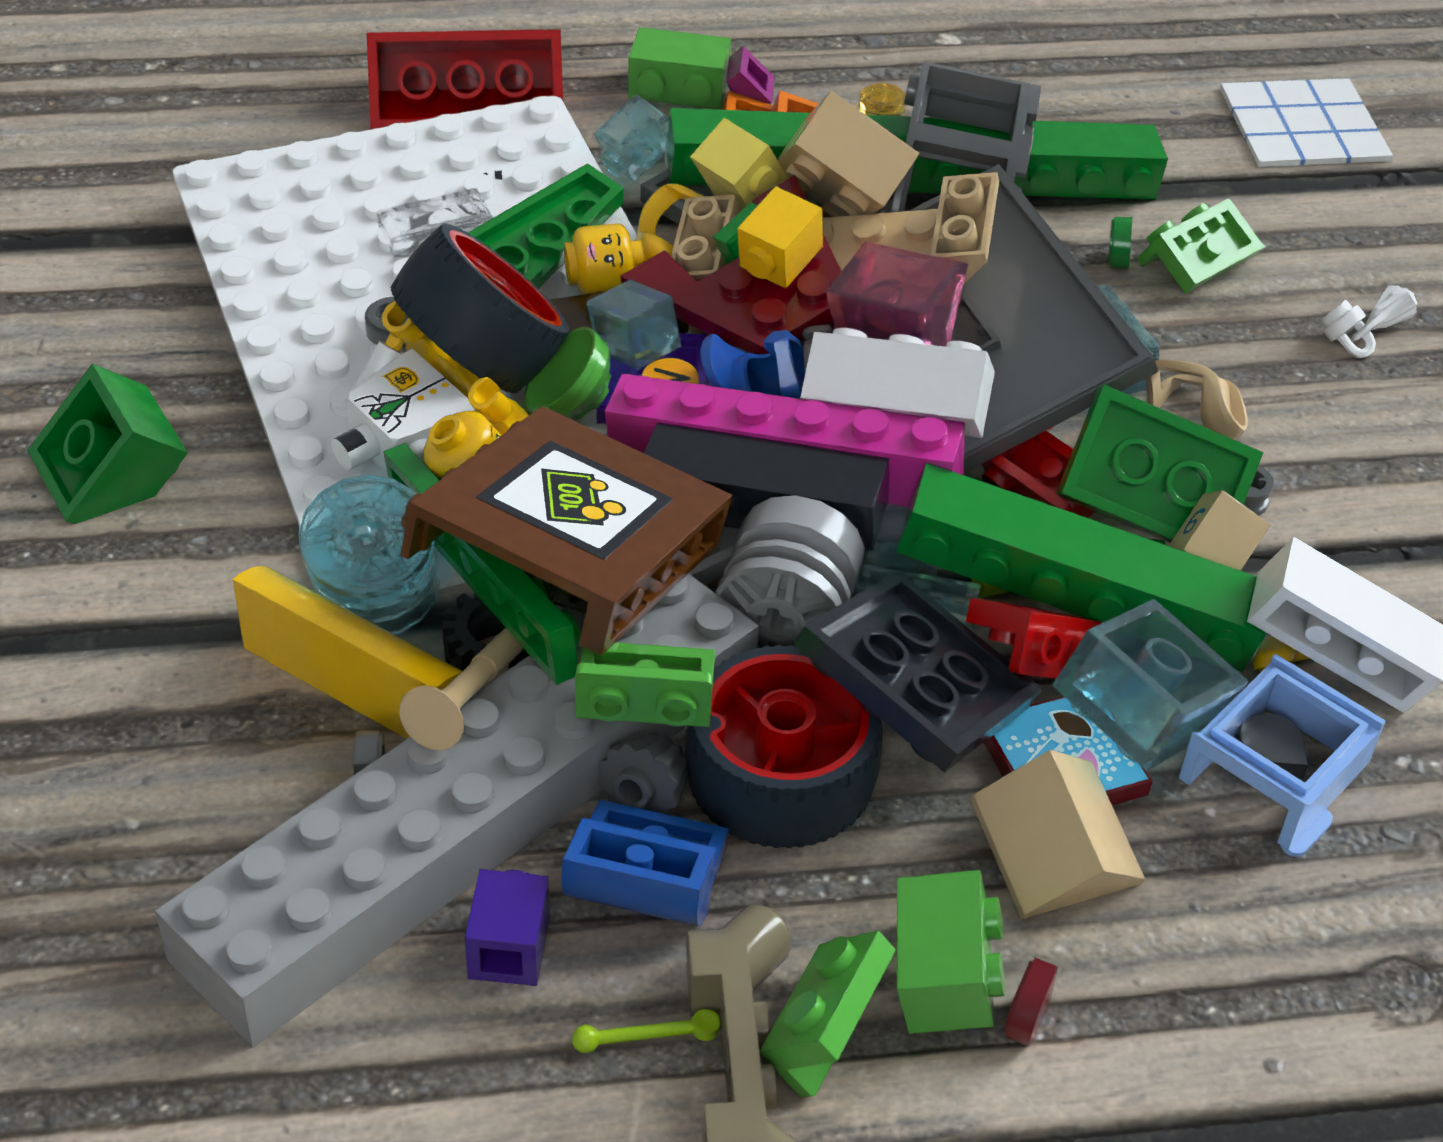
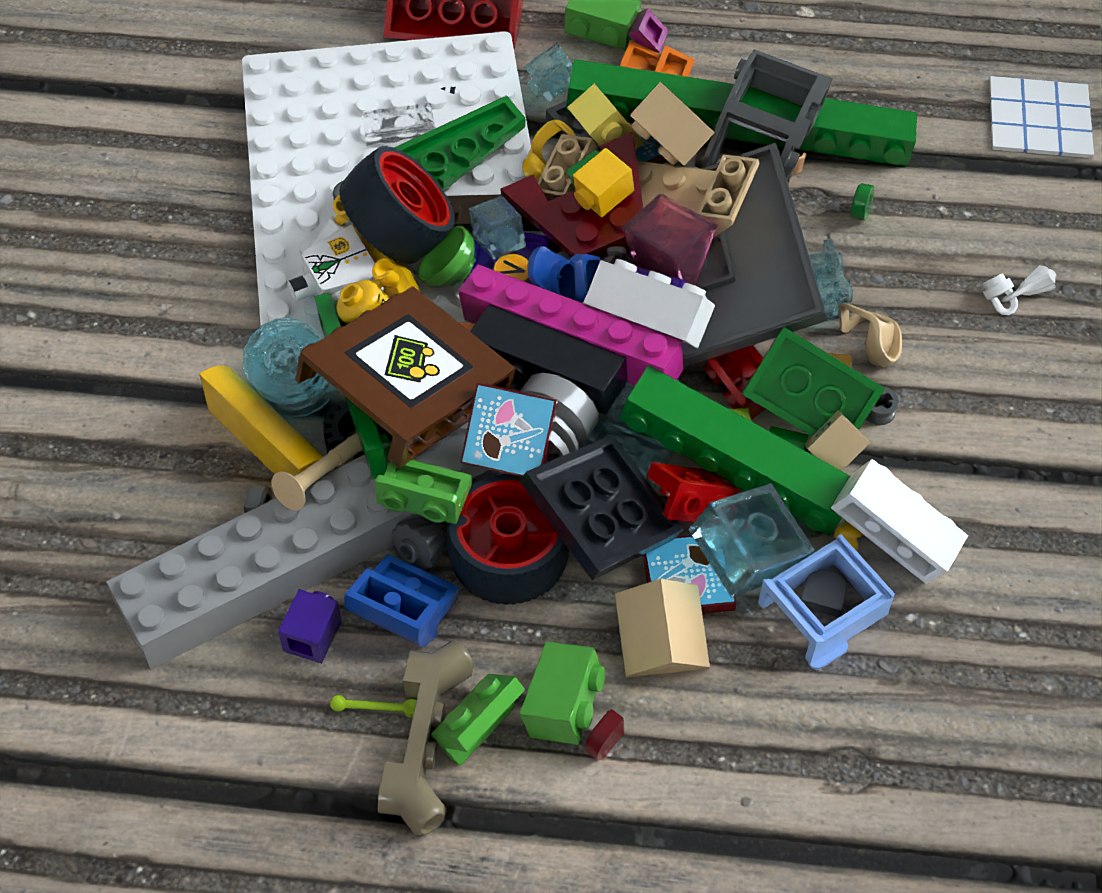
camera: 15 degrees right, 10 degrees up
green slope [27,364,188,524] -> none
yellow head [564,223,644,295] -> none
clear yellow tile [858,83,906,116] -> none
bracket [1137,199,1264,294] -> none
none -> medium azure tile [460,383,558,477]

